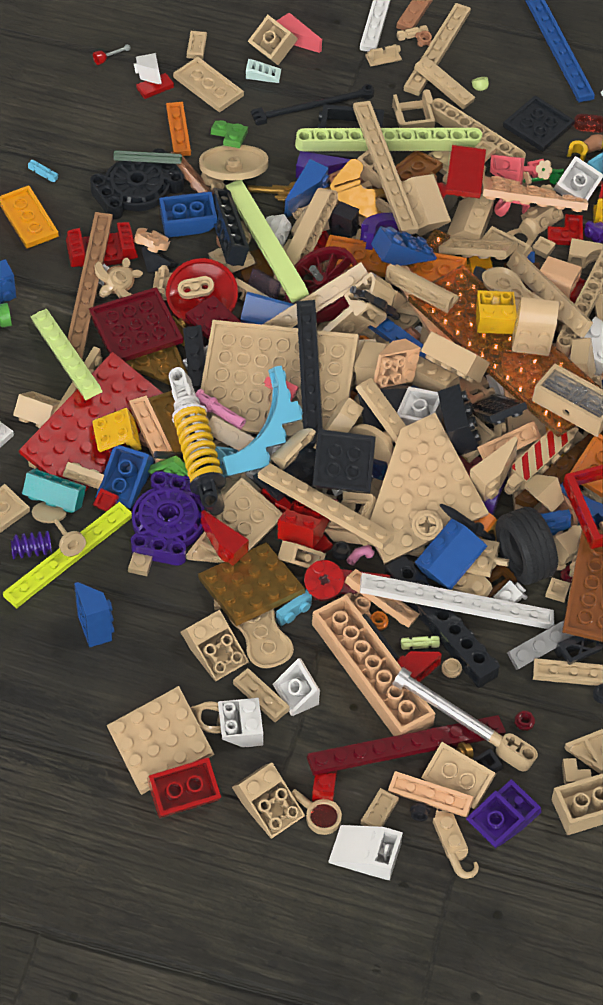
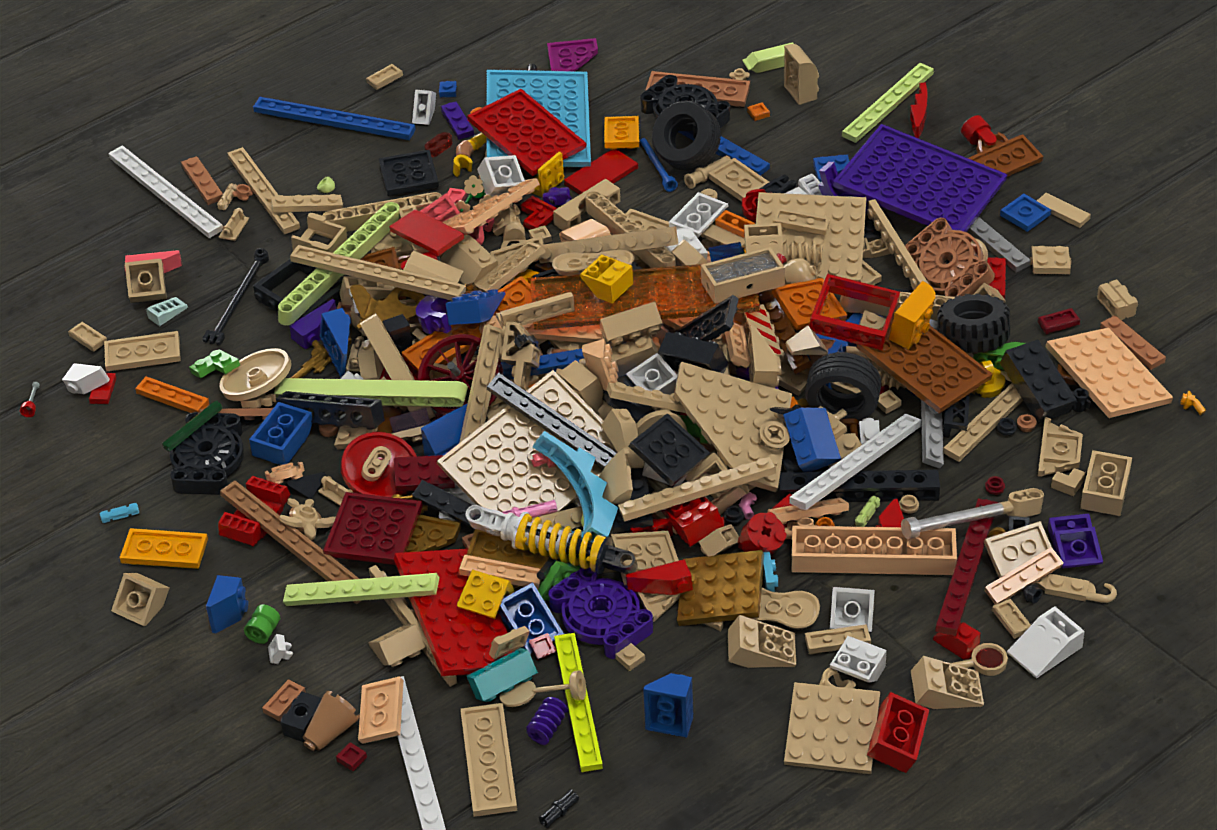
camera: 50 degrees left, 10 degrees down
tan brick [512,297,559,356] -> none

